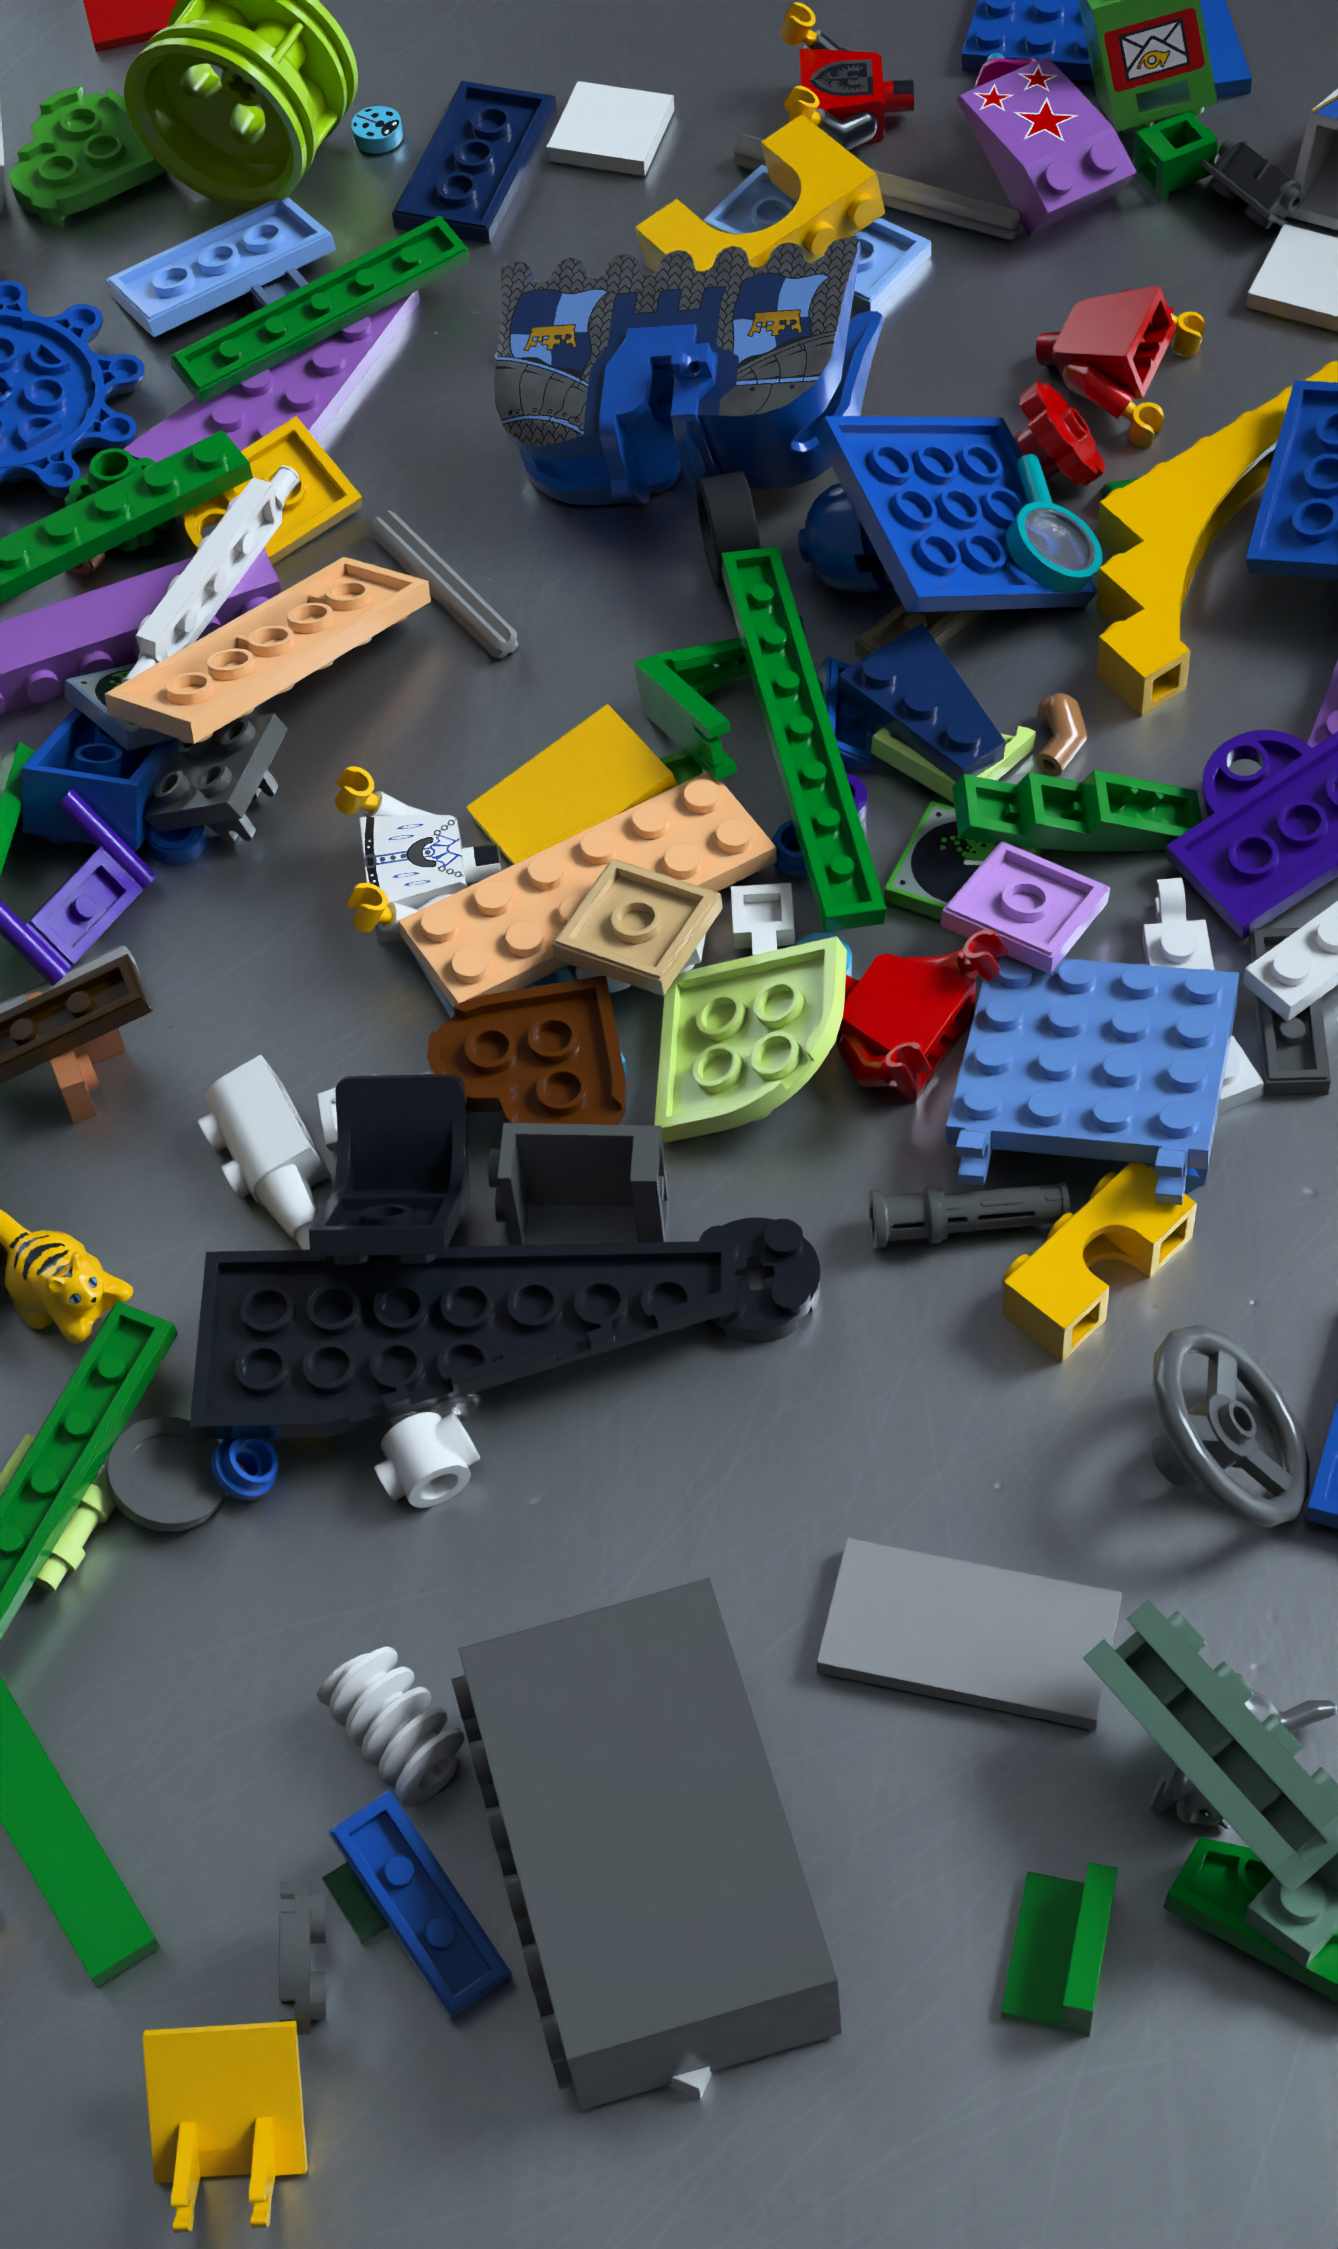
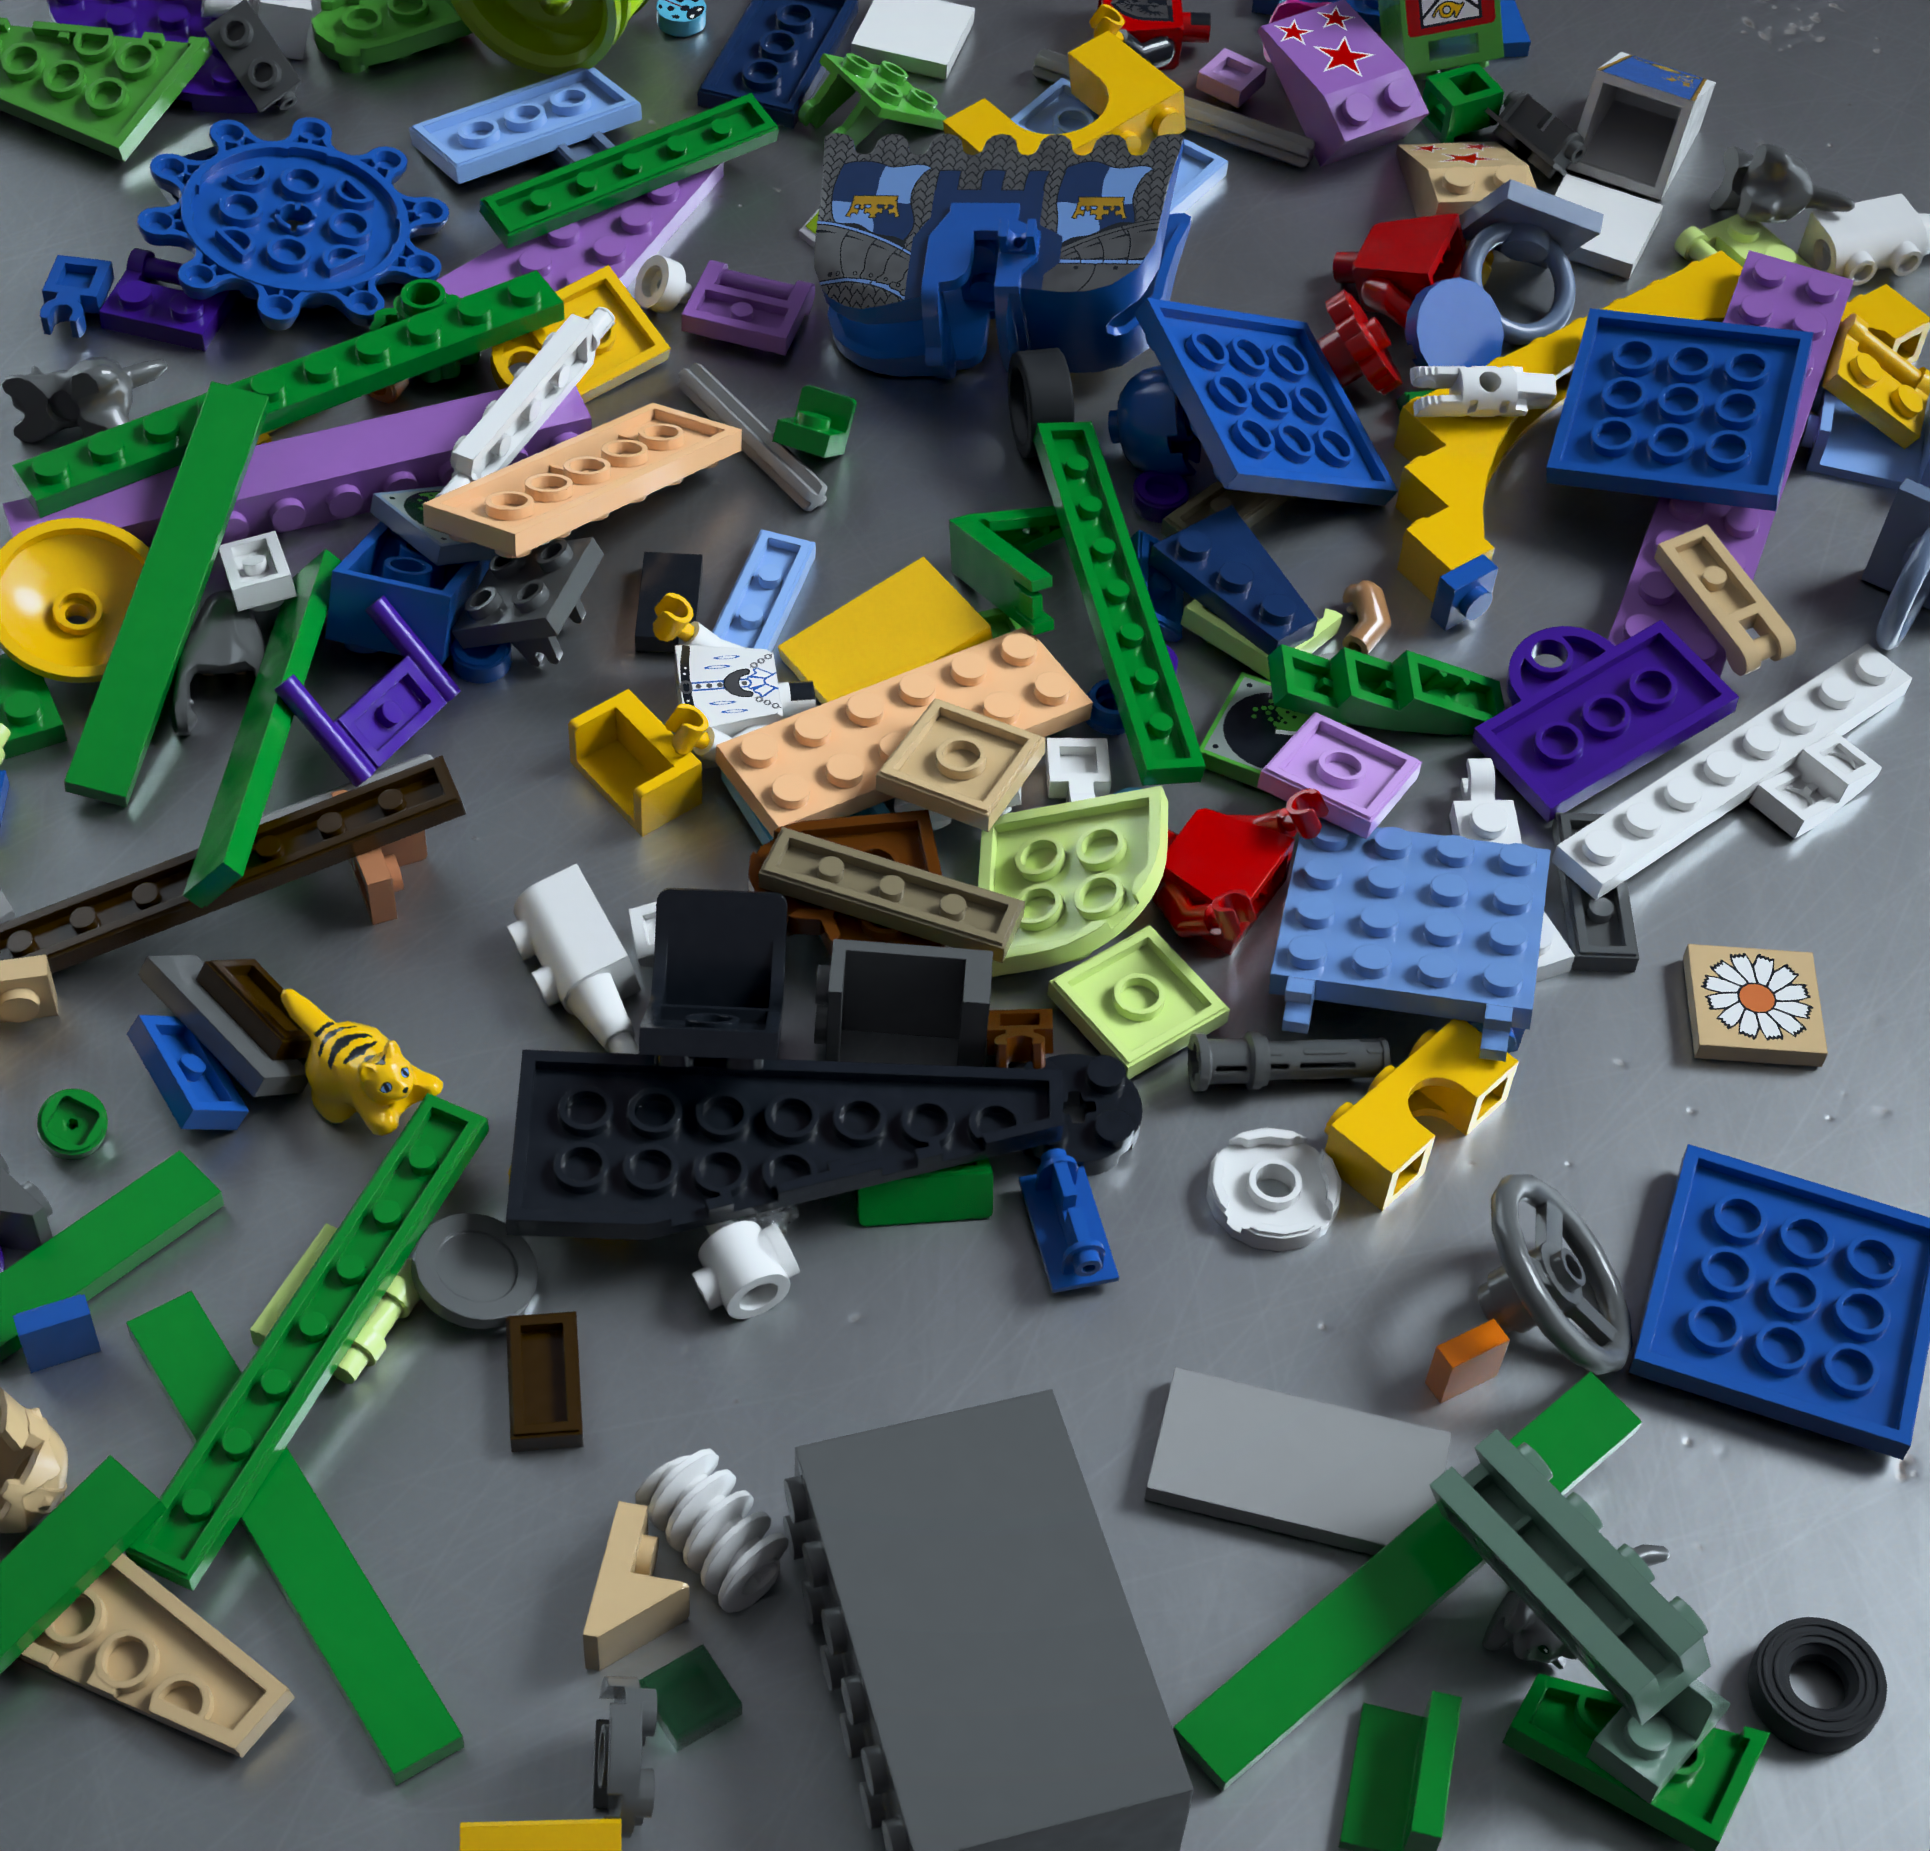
camera: 10 degrees left, 5 degrees down
blue plate [211,1438,278,1500] -> none
blue tile [328,1789,512,2020] -> none
piece [1006,454,1103,592] -> none
none -> dark brown tile [506,1311,584,1452]
none -> yellow panel [568,689,702,837]
none -> tan slope [583,1501,690,1671]
none -> white tile [635,255,692,314]
none -> black tile [635,552,703,653]
none -> medium lavender plate [681,260,815,355]
none -> light blue tile [712,529,816,652]
none -> dark tan tile [759,827,1025,963]
none -> green bracket [772,385,857,458]
none -> bright green plate [798,53,947,147]
none -> green slope [855,1158,993,1226]
none -> reddish brown plate [987,1009,1053,1069]
none -> blue hinge [1018,1148,1119,1293]
none -> yellowish green plate [1047,925,1230,1079]
none -> dark purple tile [1131,471,1189,523]
none -> green tile [1173,1371,1642,1792]
none -> lavender plate [1196,48,1267,108]
none -> white tile [1206,1127,1341,1252]
none -> tan slope [1396,141,1537,250]
none -> tile [1405,277,1504,367]
none -> white hinge [1410,366,1557,417]
none -> orange tile [1425,1318,1510,1404]
none -> blue plate [1430,554,1499,631]
none -> sand blue tile [1459,179,1604,345]

